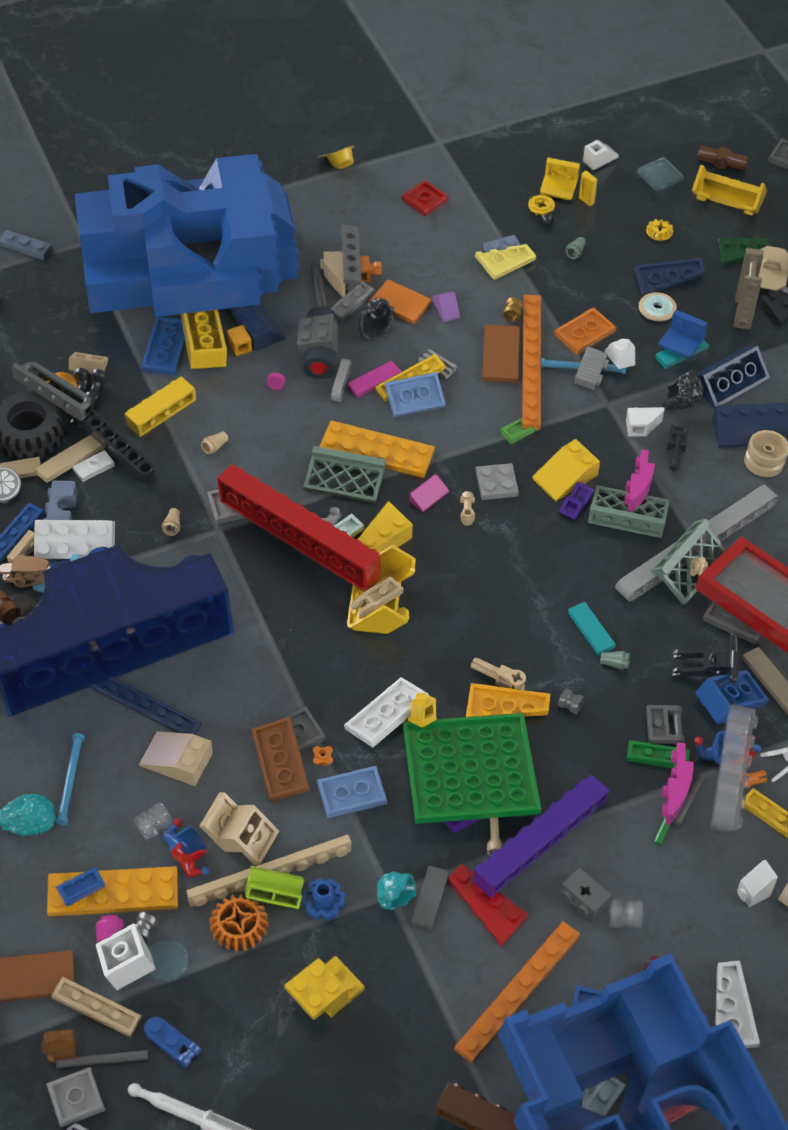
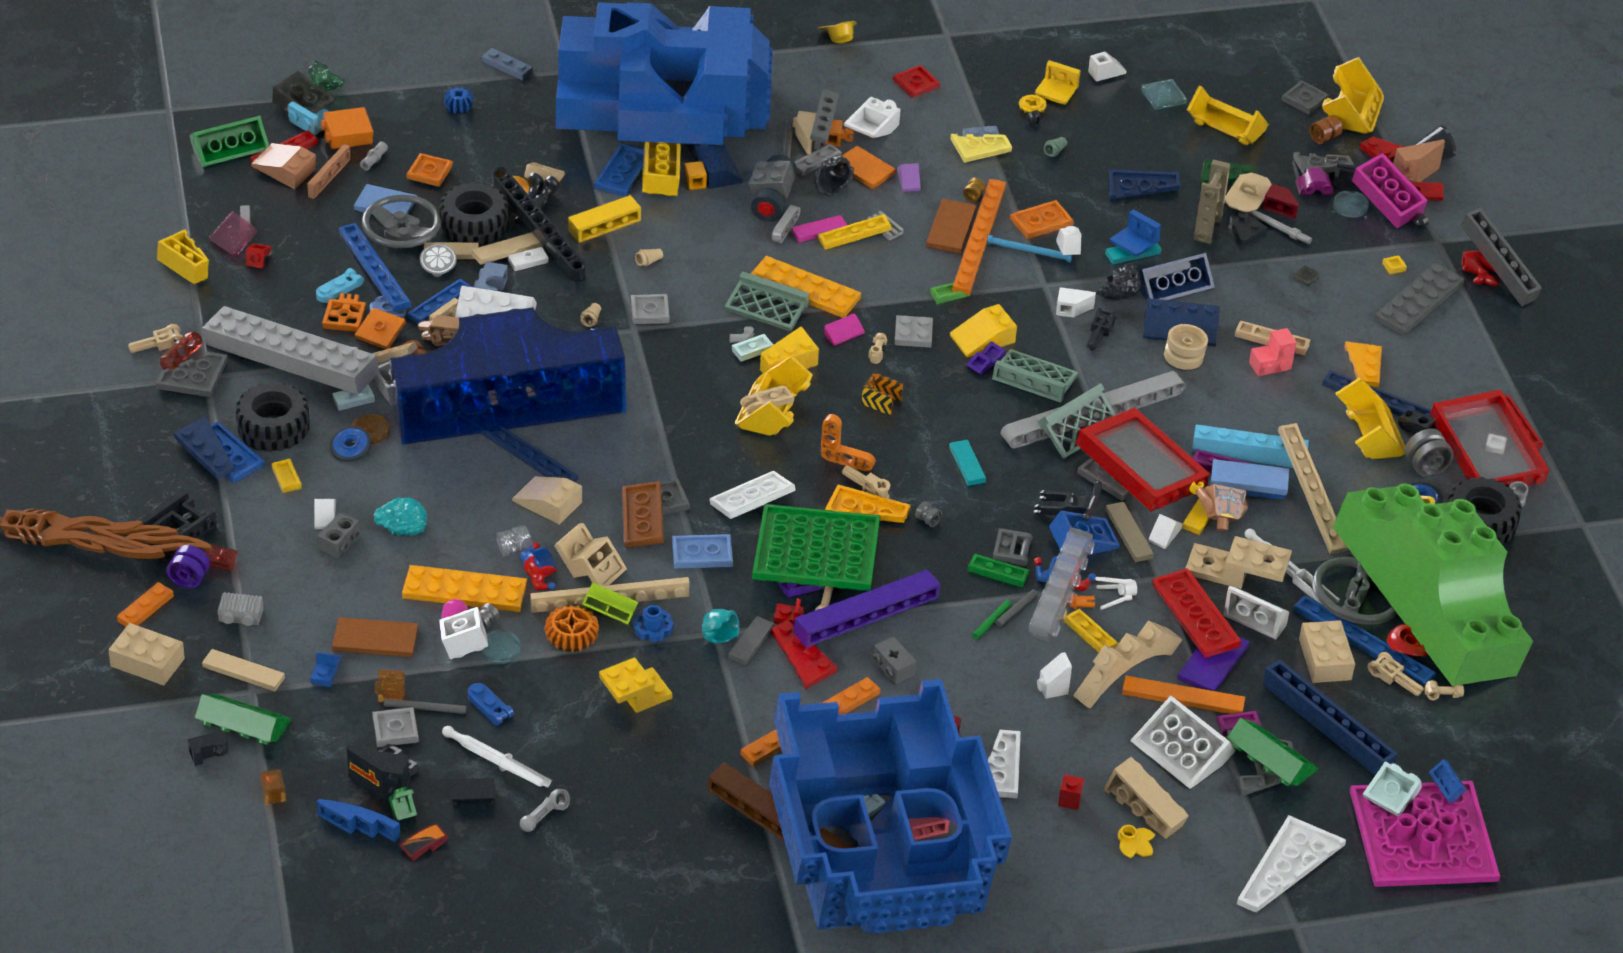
camera: 10 degrees right, 10 degrees down
dark grey piece [12,362,91,421] -> none
tan tile [51,977,141,1038] -> none
dark azure bar [55,733,85,825] -> none
blue plate [56,867,106,907] -> none
red brick [217,464,381,592] -> none
dark pink tile [267,372,285,390] -> none
orange plate [312,746,333,766] -> none
medium blue tile [385,372,446,418] -> none
yellow brick [408,693,436,728] -> none
light grey brick [574,346,609,390] -> none
yellow tile [579,171,597,206] -> none
sand green cone [600,651,630,670] -> none
clear wheel [609,899,643,929] -> none
dark pink slope [624,450,655,512] -> none
wheel [639,292,677,321] -> none
yellow gear [646,219,673,241] -> none
dark pink slope [662,743,694,825] -> none
tan plate [690,557,708,576] -> none
reddish brown piece [697,146,749,171] -> none
none -> red bracket [774,599,804,625]
none -> orange beam [821,414,876,471]
none -> white slope [844,97,900,138]
none -> piece [862,372,903,415]

